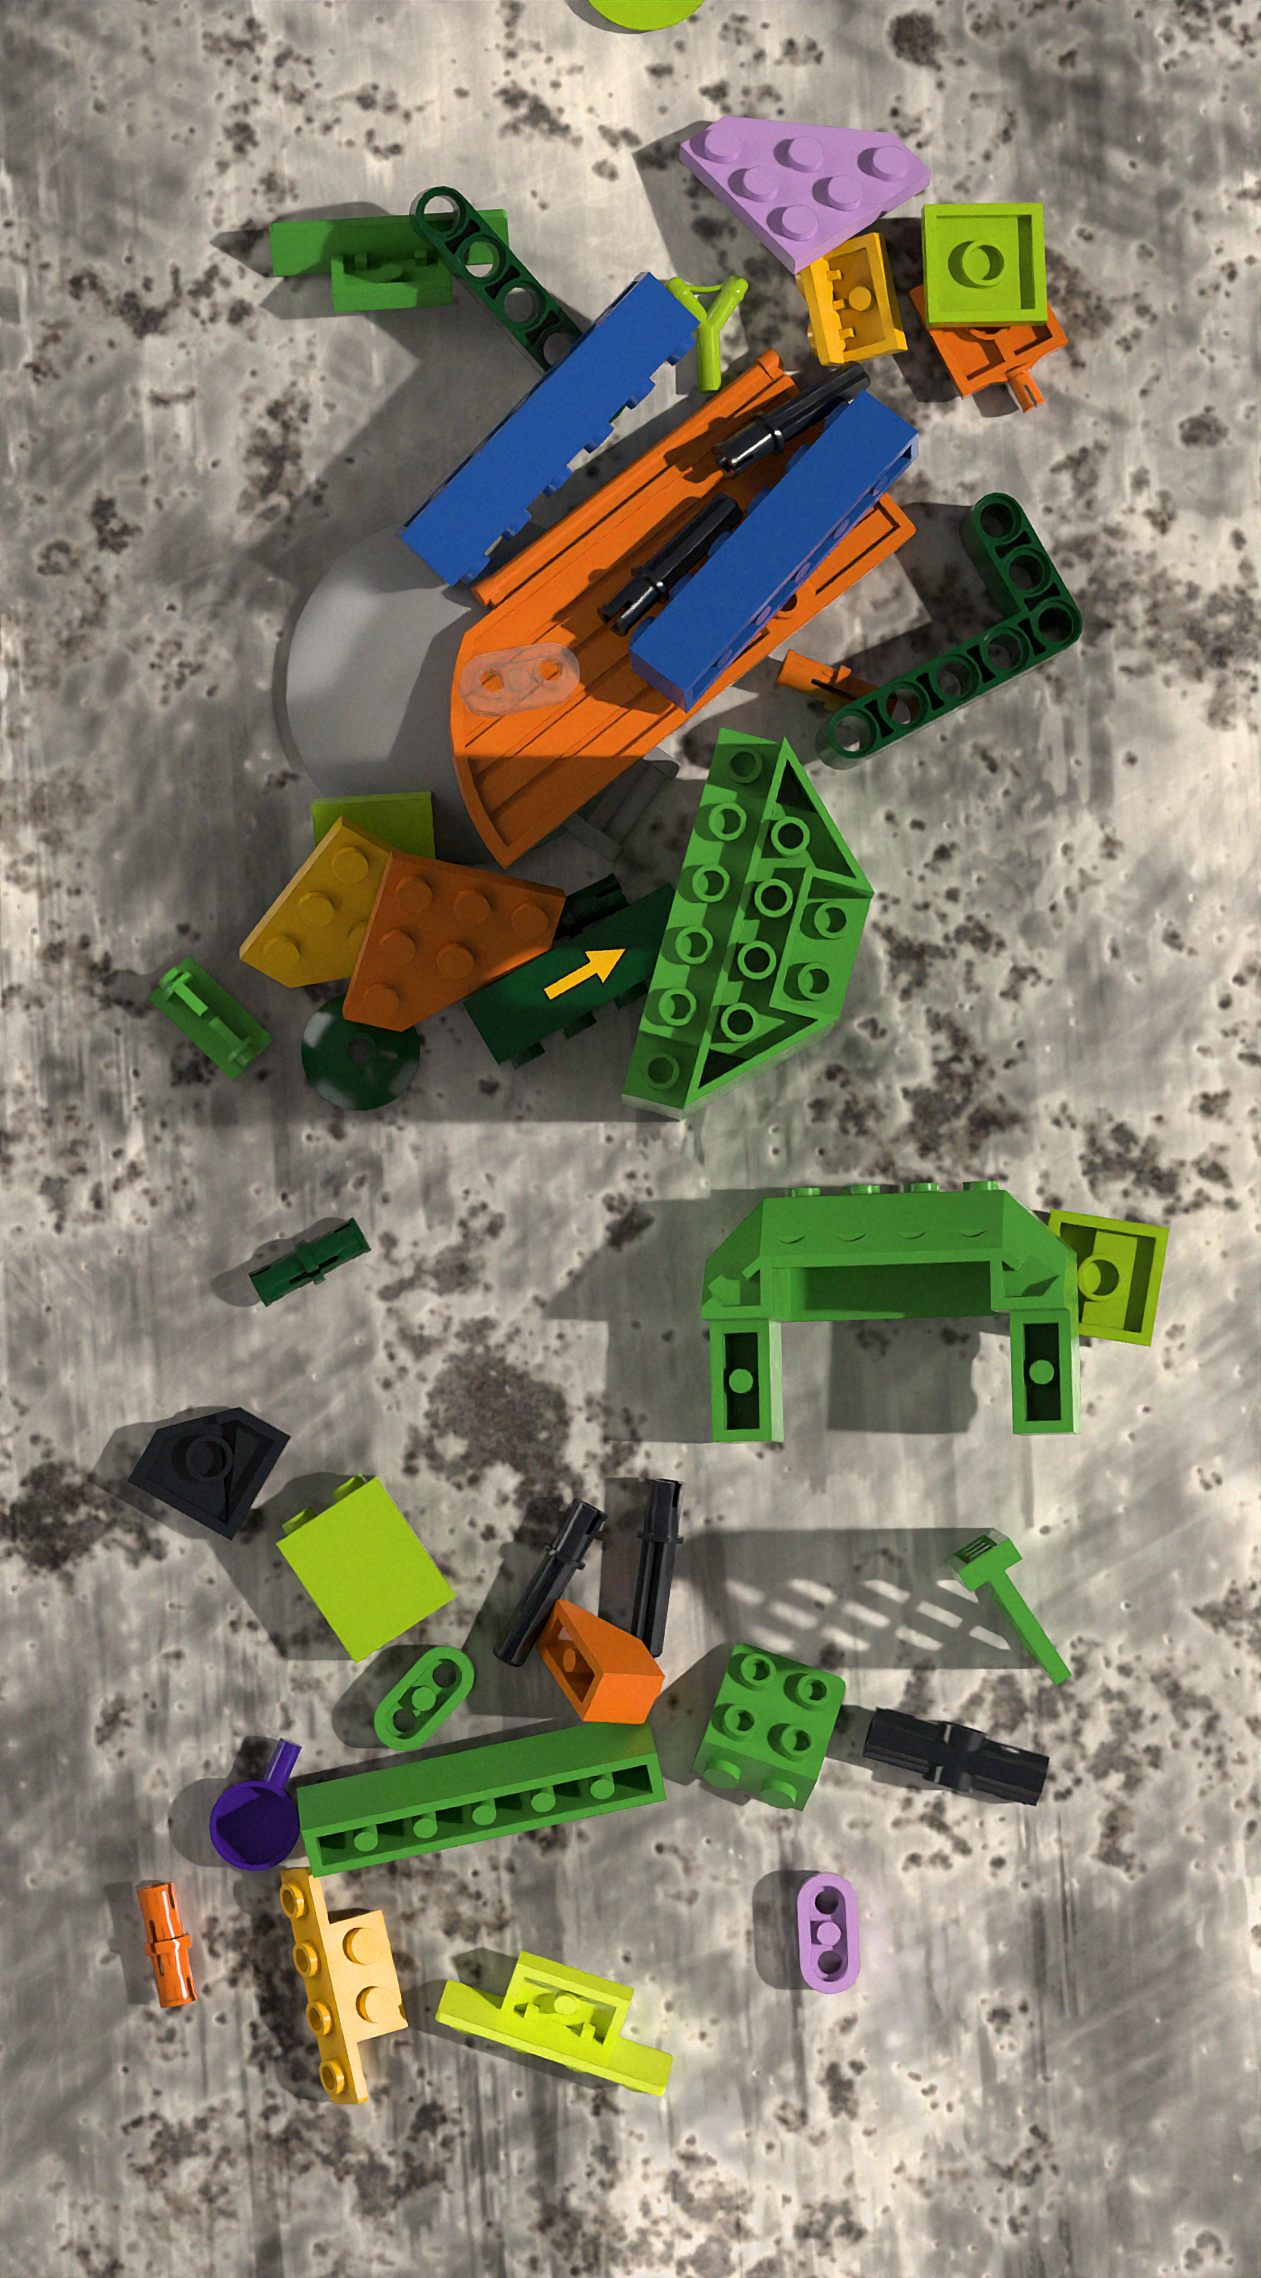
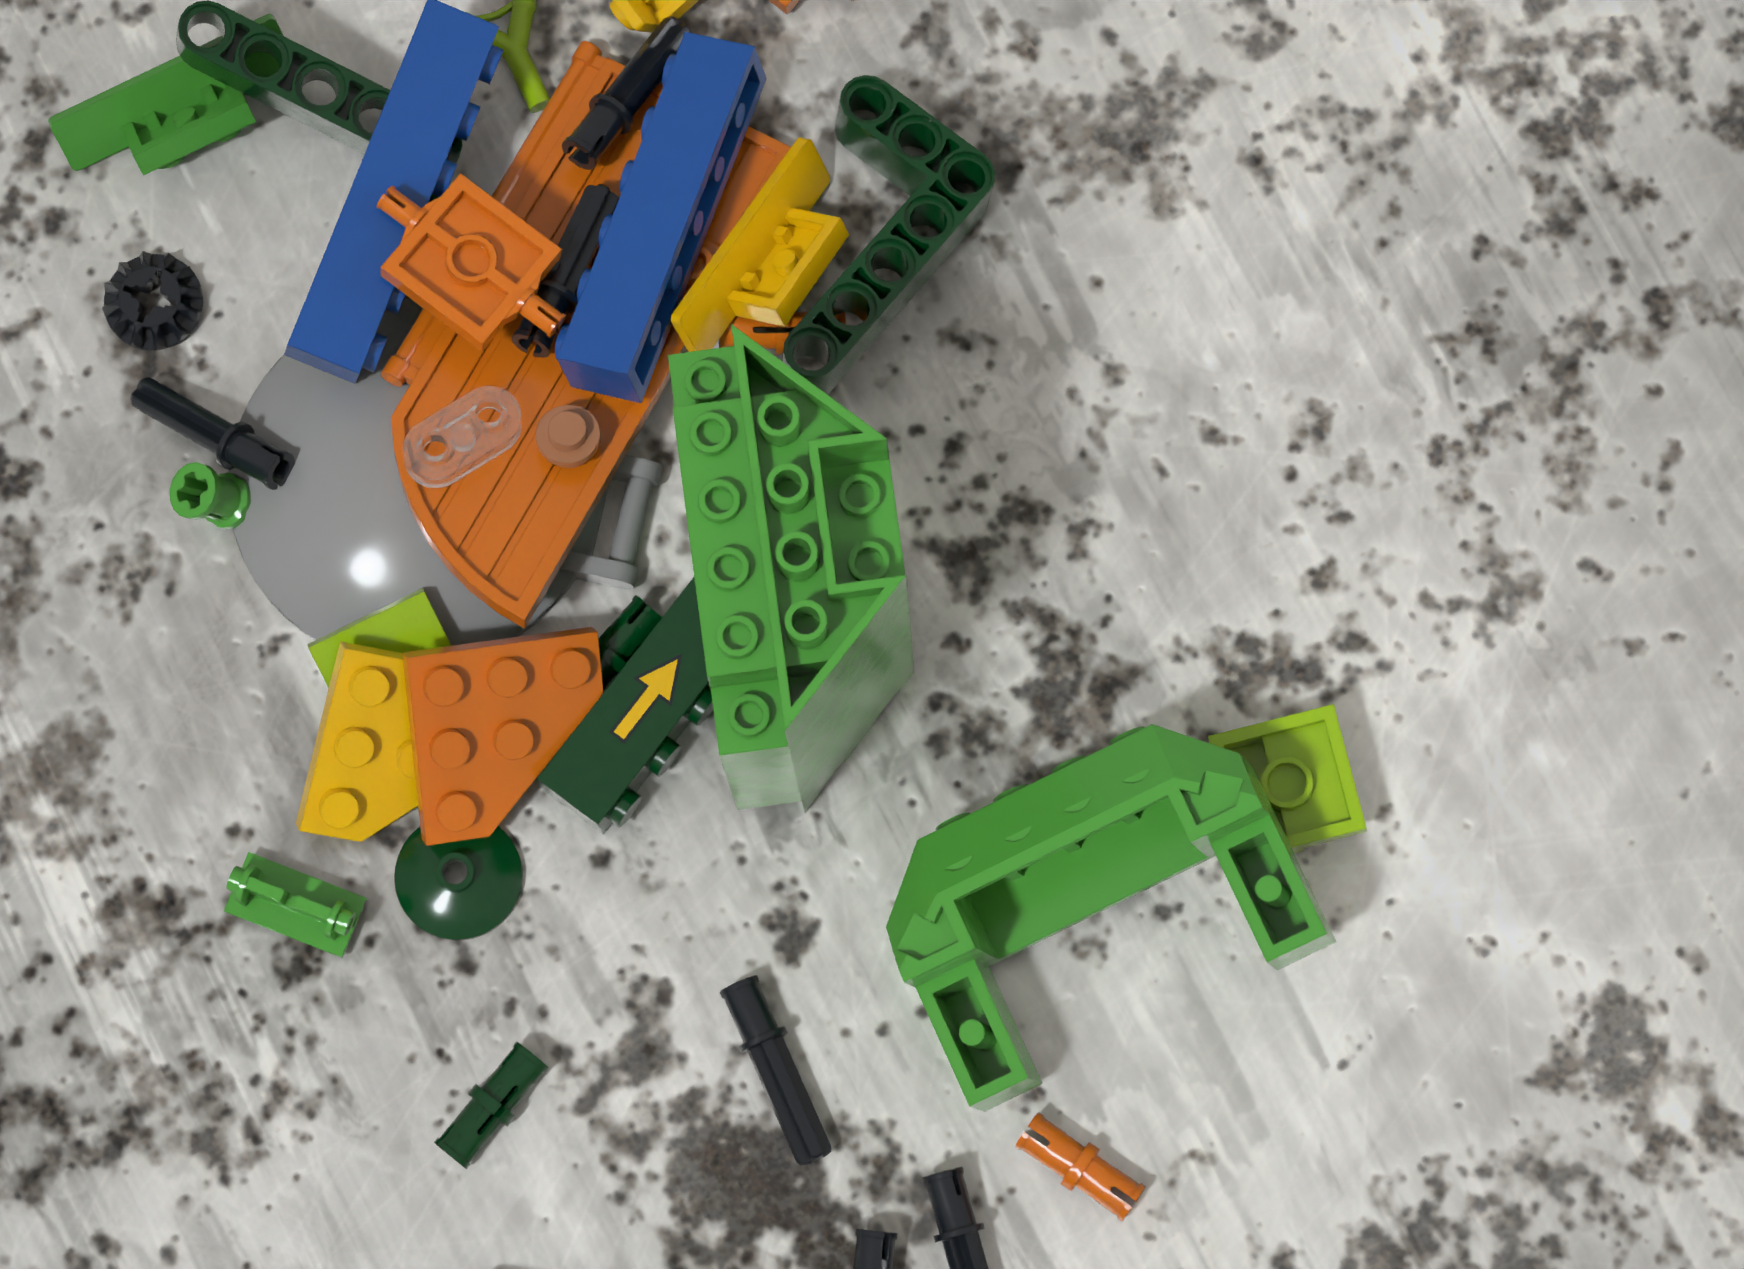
camera: 15 degrees left, 10 degrees down
bright green fence [943,1528,1072,1685] -> none
none -> black gear [102,251,203,350]
none -> black axle [130,377,295,490]
none -> bright green bush [169,462,251,530]
none -> orange plate [376,173,566,352]
none -> nougat plate [536,405,601,468]
none -> yellow bracket [671,137,849,352]
none -> black axle [720,975,831,1166]
none -> orange pin [1015,1112,1146,1222]

